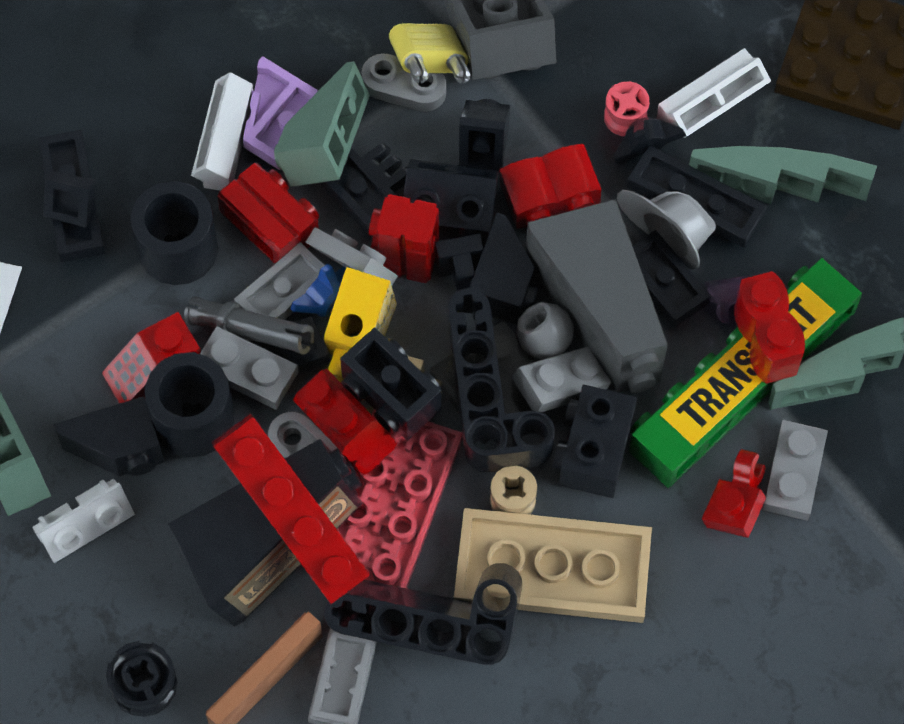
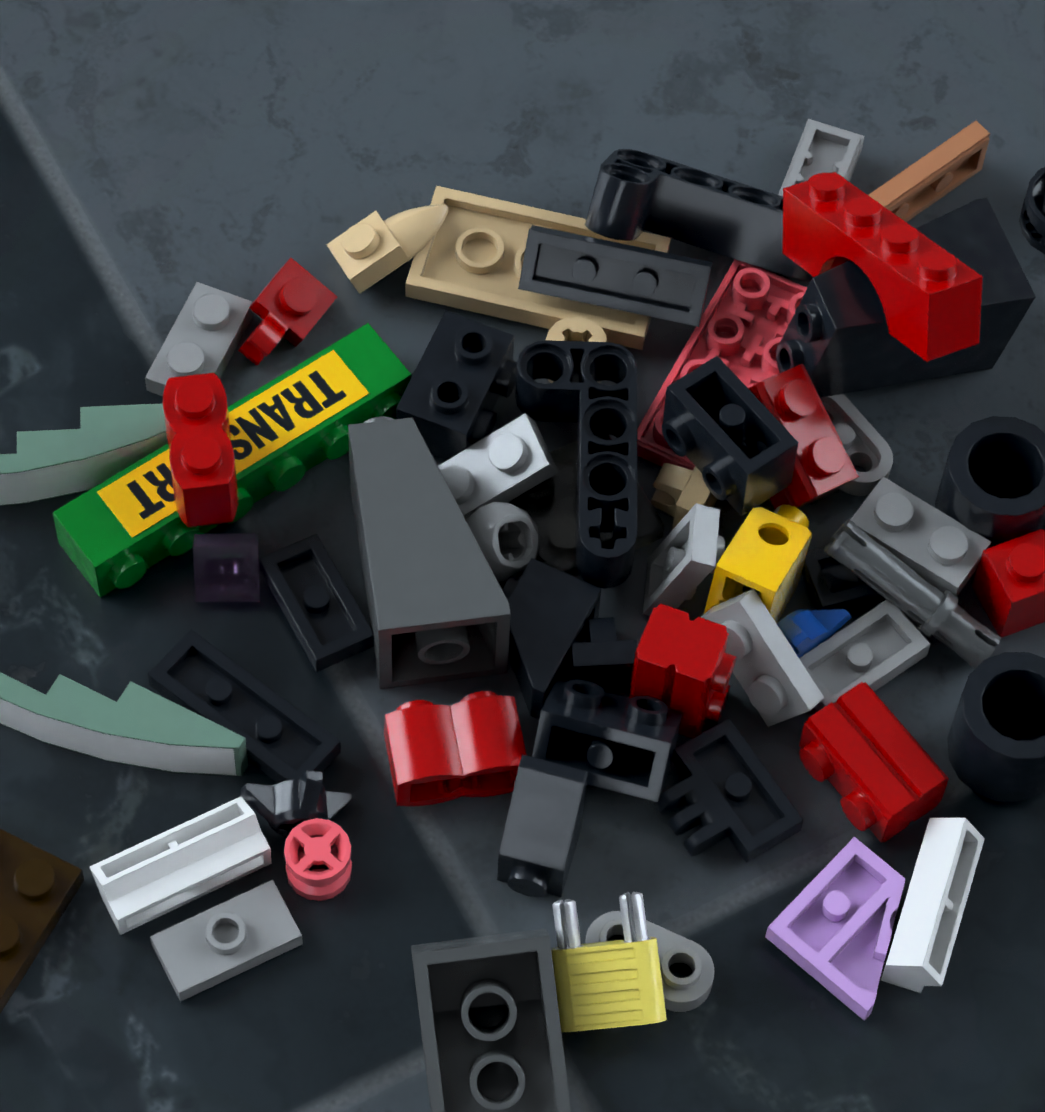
camera: 175 degrees left, 5 degrees down
sand green slope [274,61,370,187] -> none
light grey piece [617,190,716,270] -> none
none -> light grey plate [150,880,303,1002]
none -> tan plate [326,204,449,294]
none -> black plate [518,225,713,327]
none -> light grey plate [643,503,725,616]

